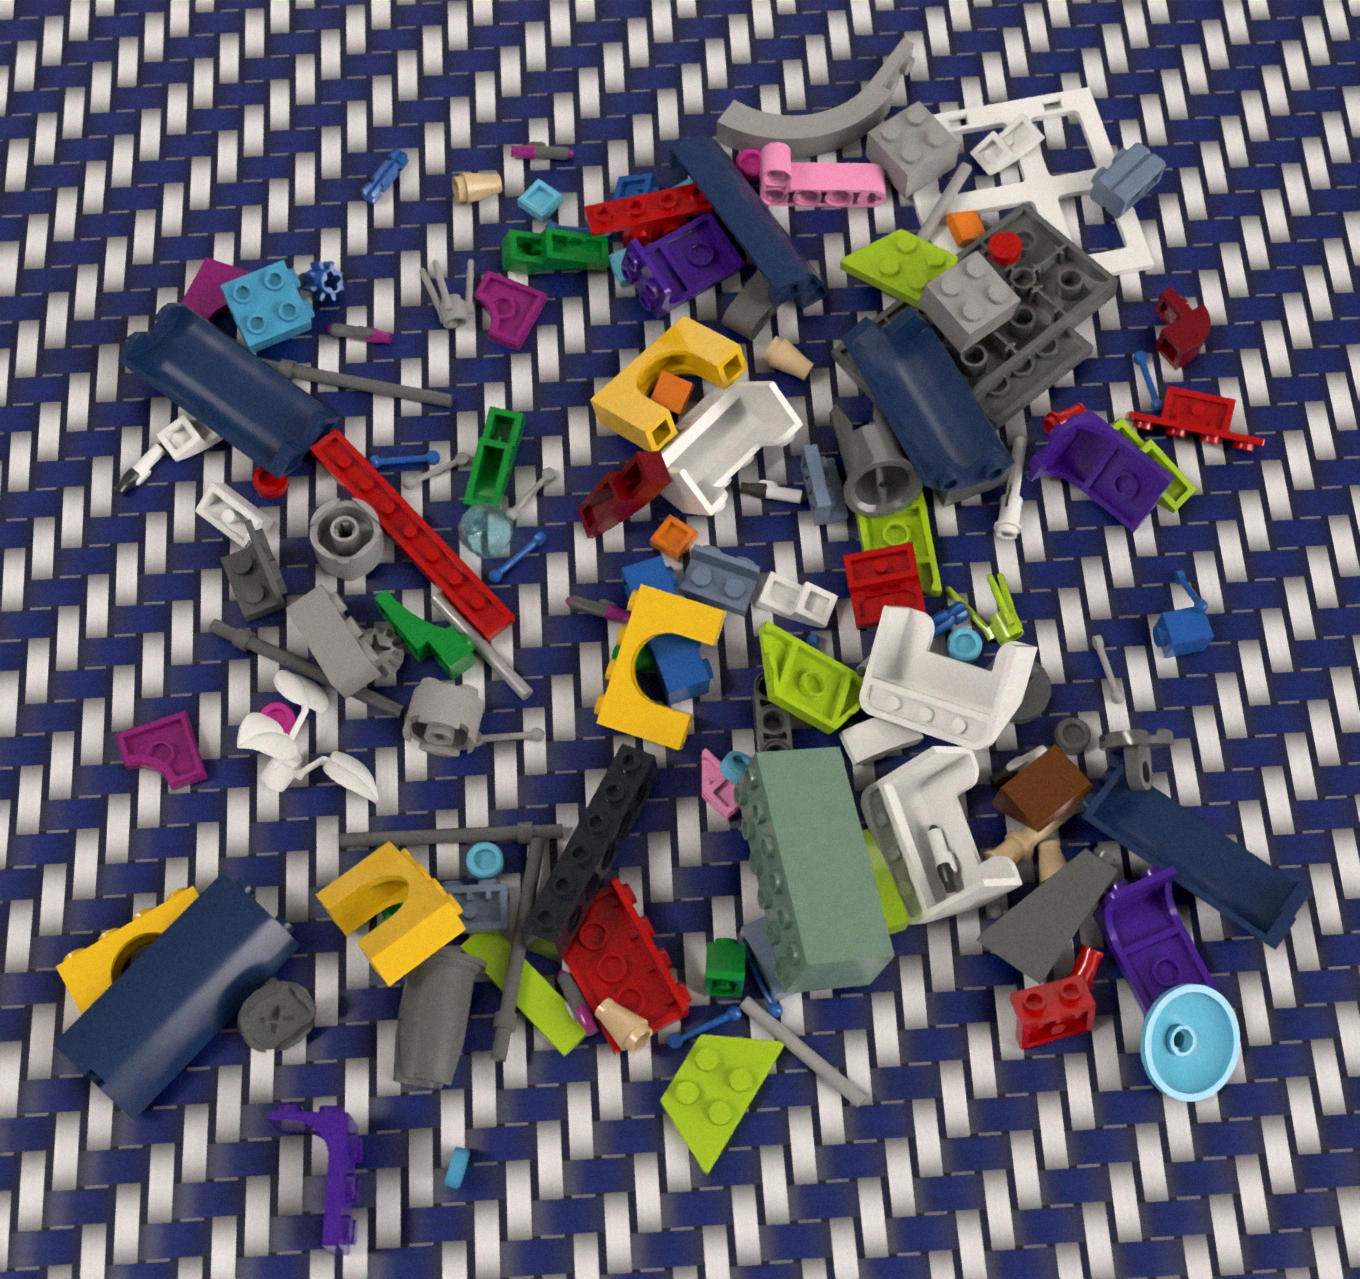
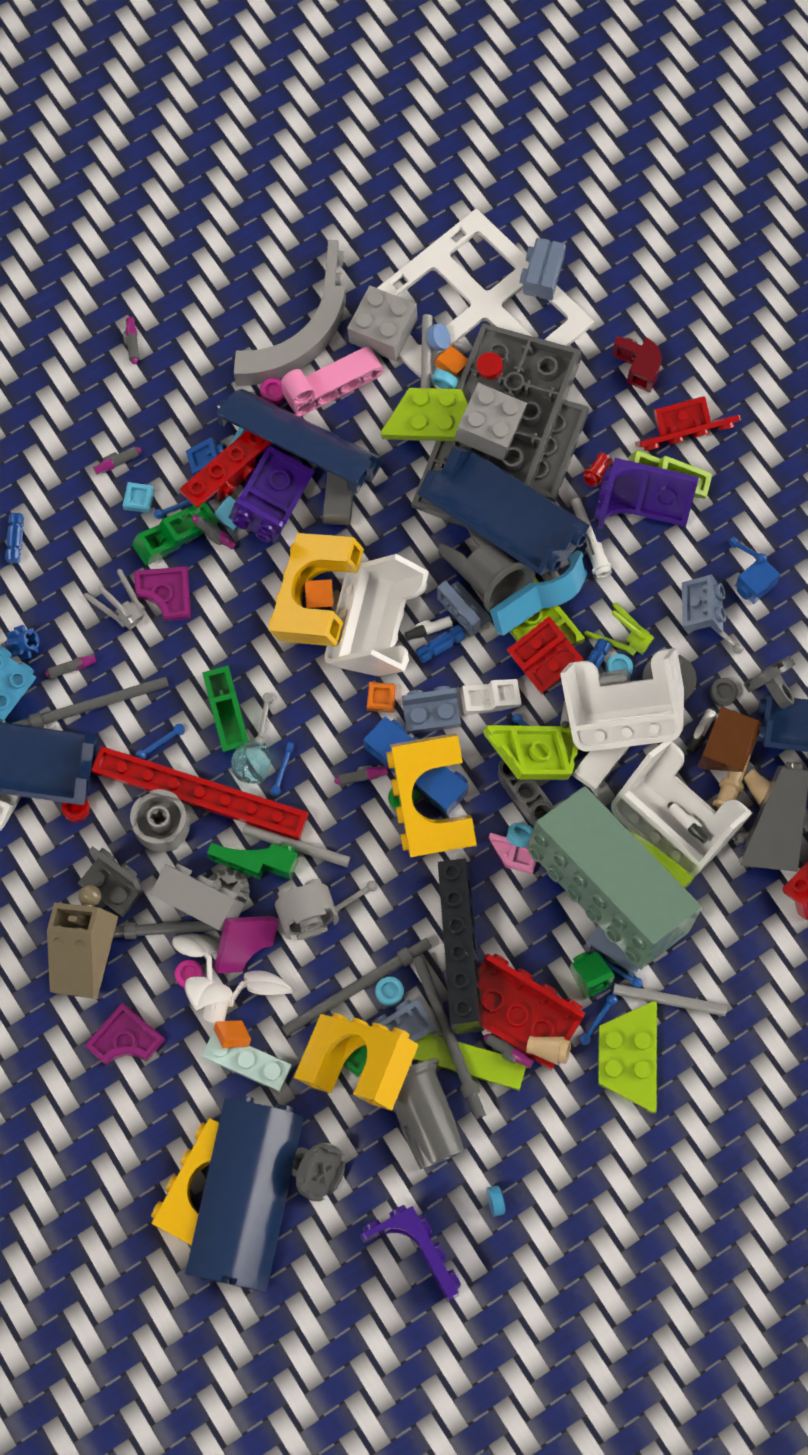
camera: 25 degrees left, 5 degrees up
white slope [195,482,274,549] -> none
light grey hinge [402,452,469,490] -> none
tan cone [452,172,502,205] -> none
dark red slope [577,451,672,538] -> none
tan cone [762,336,814,381] -> none
white slope [970,112,1045,176] -> none
blue hinge [1133,351,1163,412] -> none
none -> dark tan slope [47,885,118,999]
none -> piece [123,317,139,365]
none -> dark grey piece [192,515,236,550]
none -> light aqua plate [202,1031,292,1092]
none -> magenta tile [213,916,279,973]
none -> orange tile [214,1021,251,1048]
none -> blue axle [416,625,465,663]
none -> medium blue tile [426,323,450,351]
none -> medium azure tile [431,369,459,389]
none -> dark azure piece [490,550,588,636]
none -> light grey slope [599,669,630,686]
none -> sand blue bracket [682,574,726,633]

